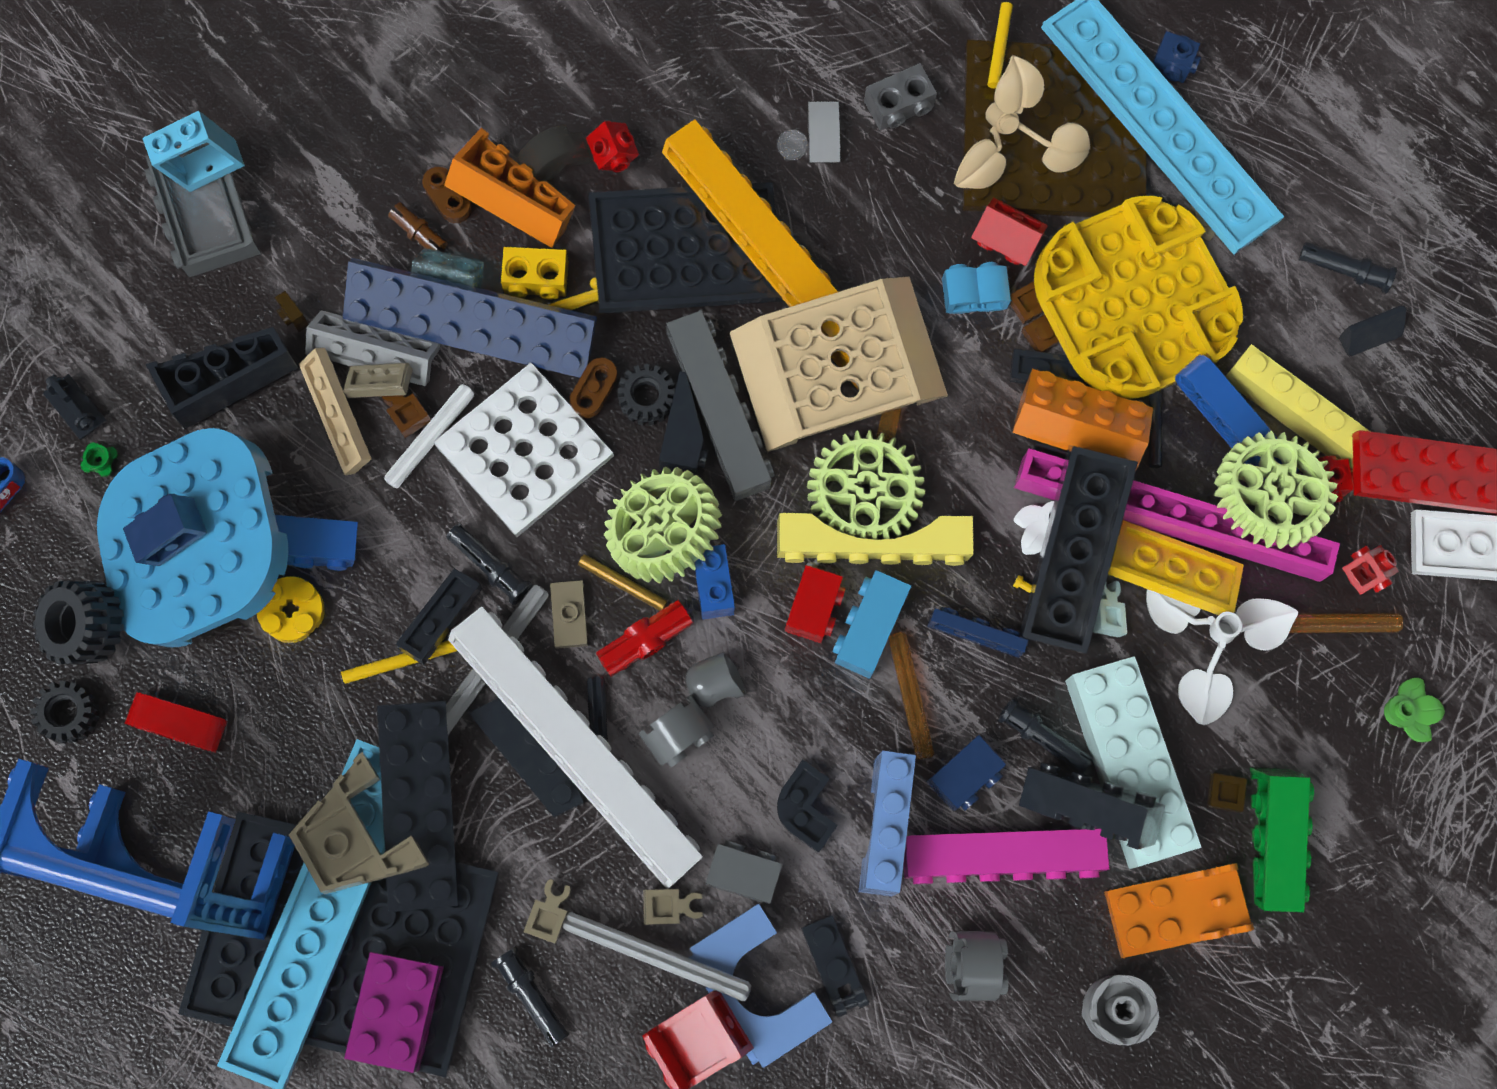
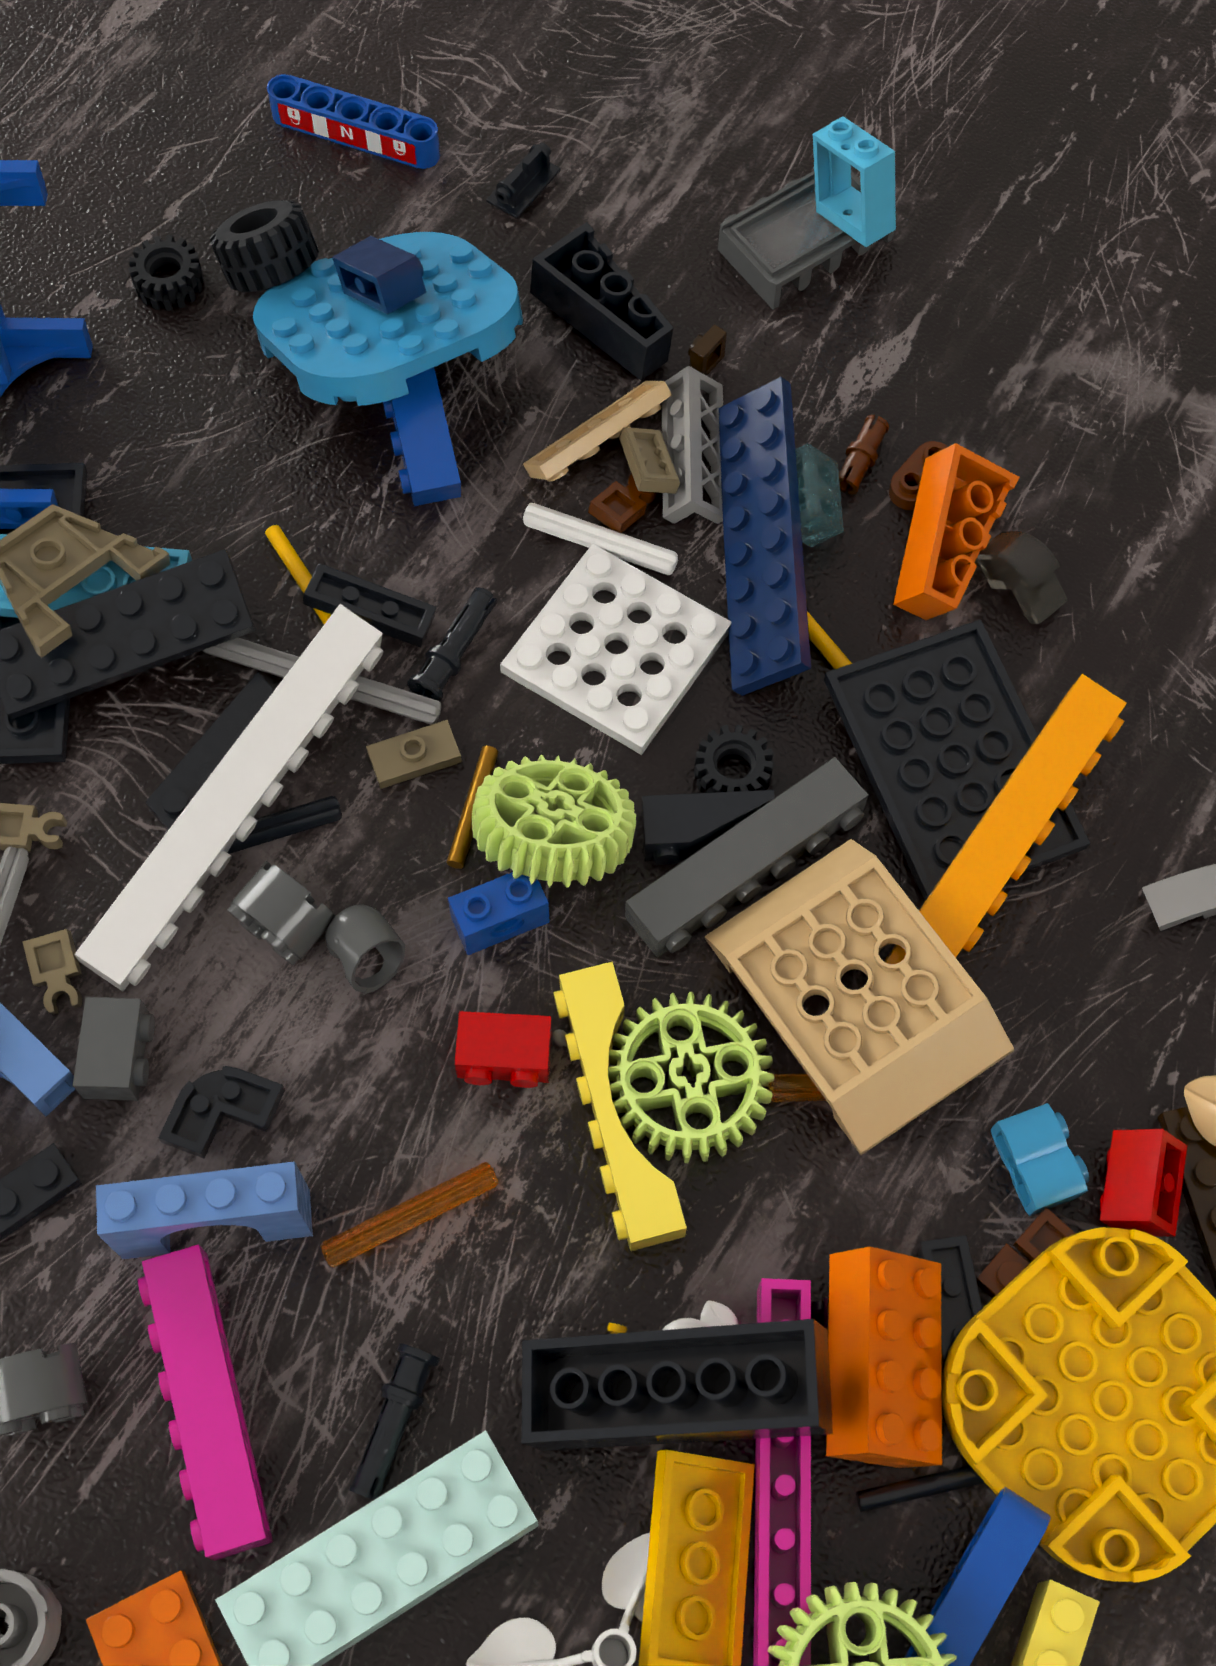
camera: 80 degrees right, 10 degrees down
green plate [80,442,118,477] -> none
red beam [124,692,228,753] -> none
yellow plate [257,577,325,643] -> none
yellow brick [501,247,568,299] -> none
reddish brown plate [570,358,617,418] -> none
red brick [586,121,639,172] -> none
red piece [596,600,693,677] -> none
clear plate [777,130,808,160] -> none
dark azure brick [832,570,911,679] -> none
dark blue plate [927,607,1028,658] -> none
dark blue brick [927,735,1006,812] -> none
black wedge [1019,762,1166,850] -> none
light aqua plate [1093,581,1127,637] -> none

